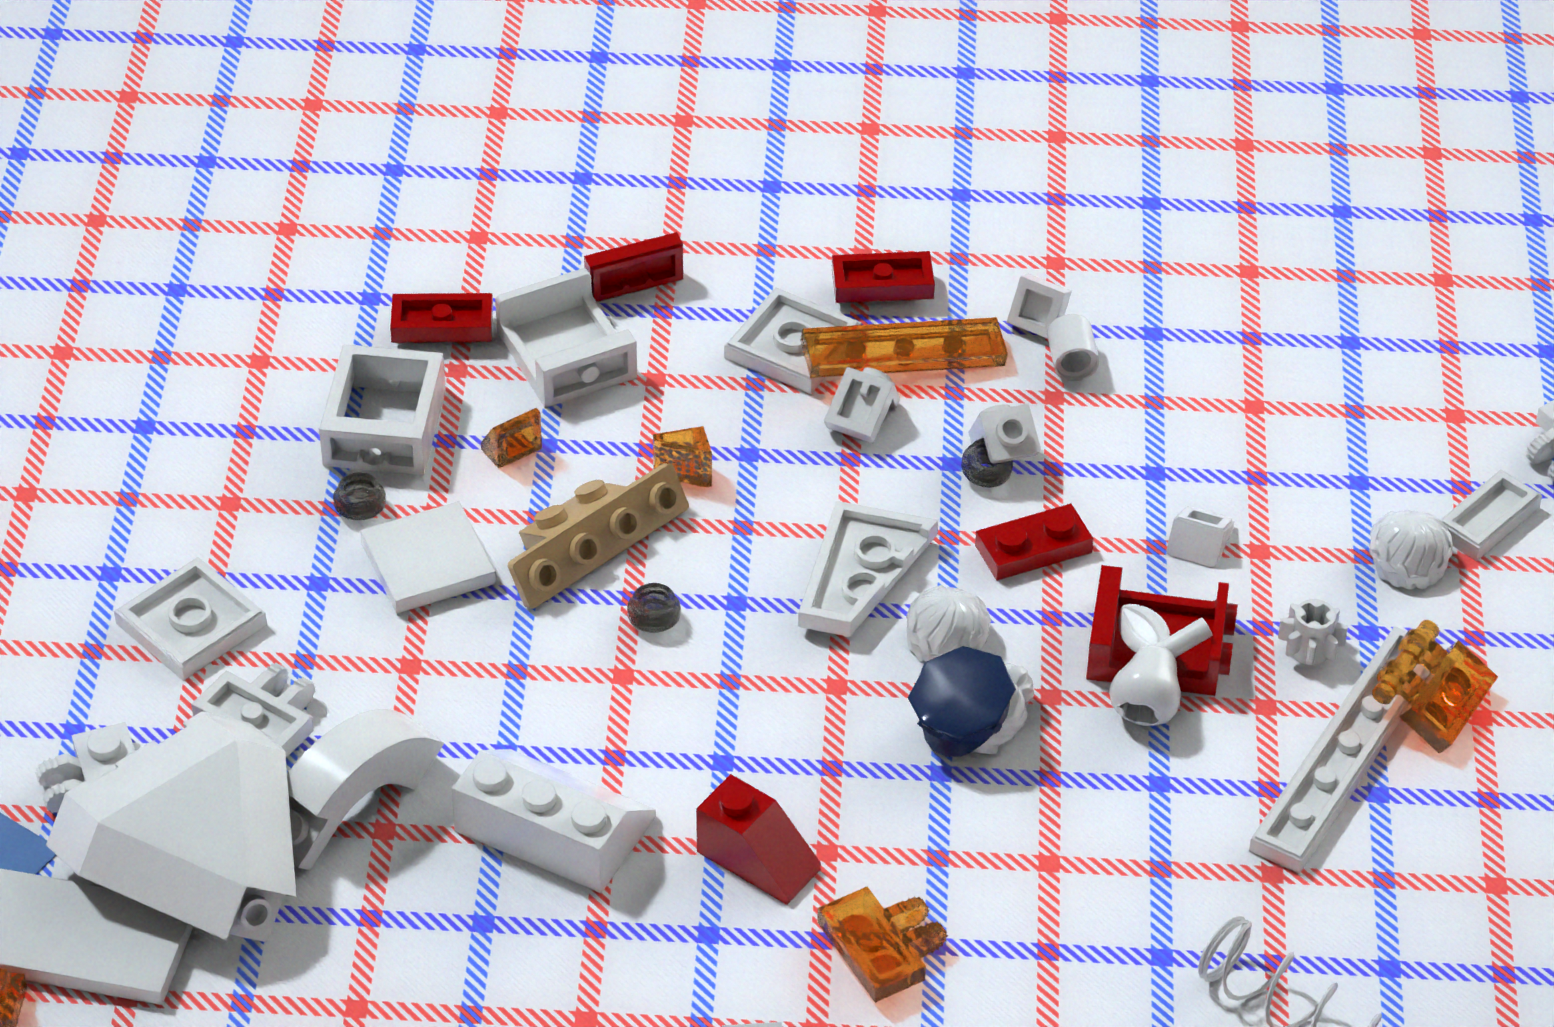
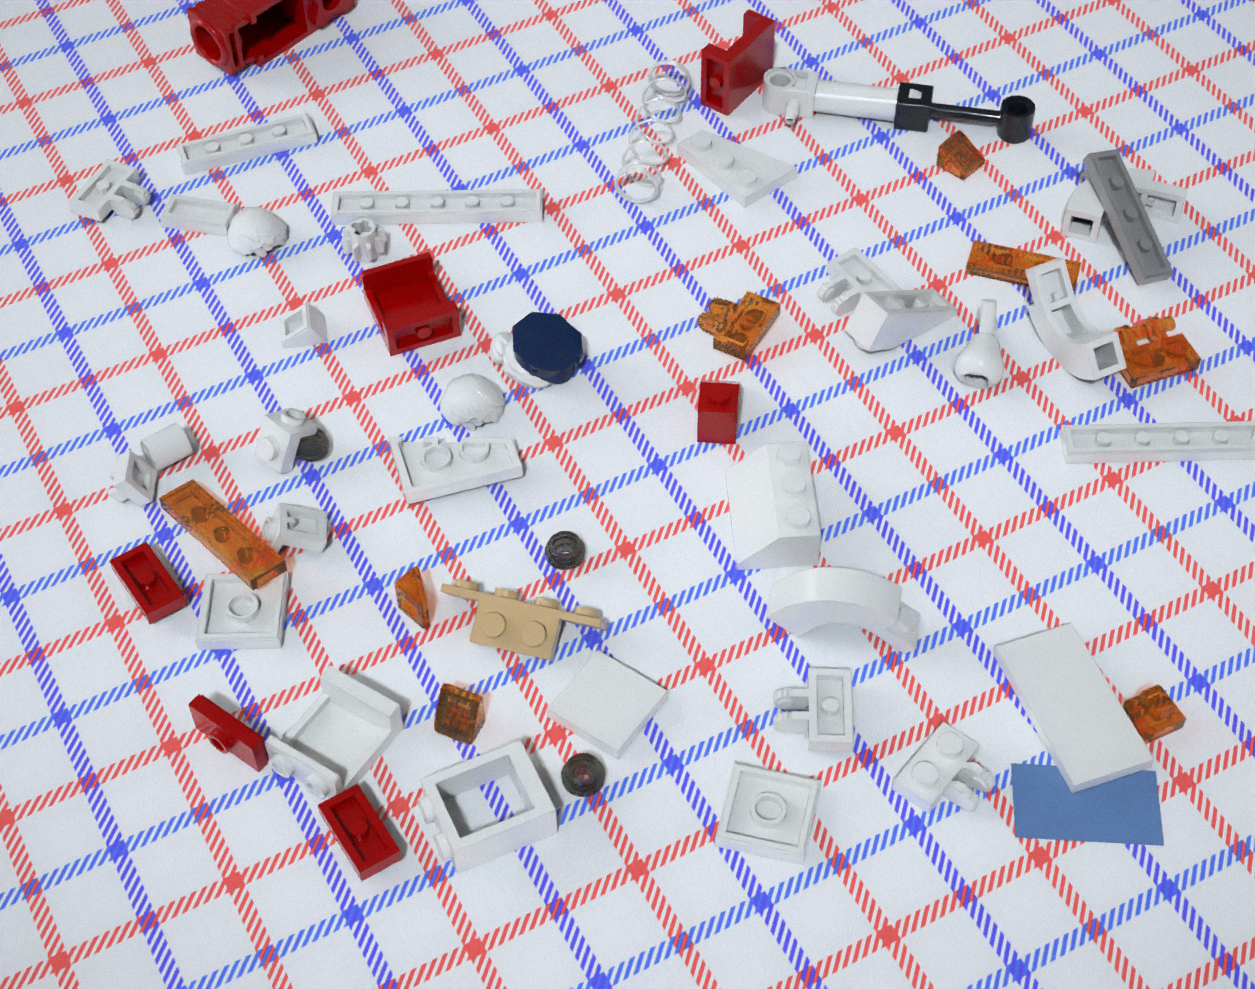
camera: 120 degrees left, 5 degrees up
white panel [46,711,296,942] -> none
red plate [975,503,1094,581] -> none
white piece [1110,604,1213,726] -> none
clear orange plate [1372,620,1498,754] -> none

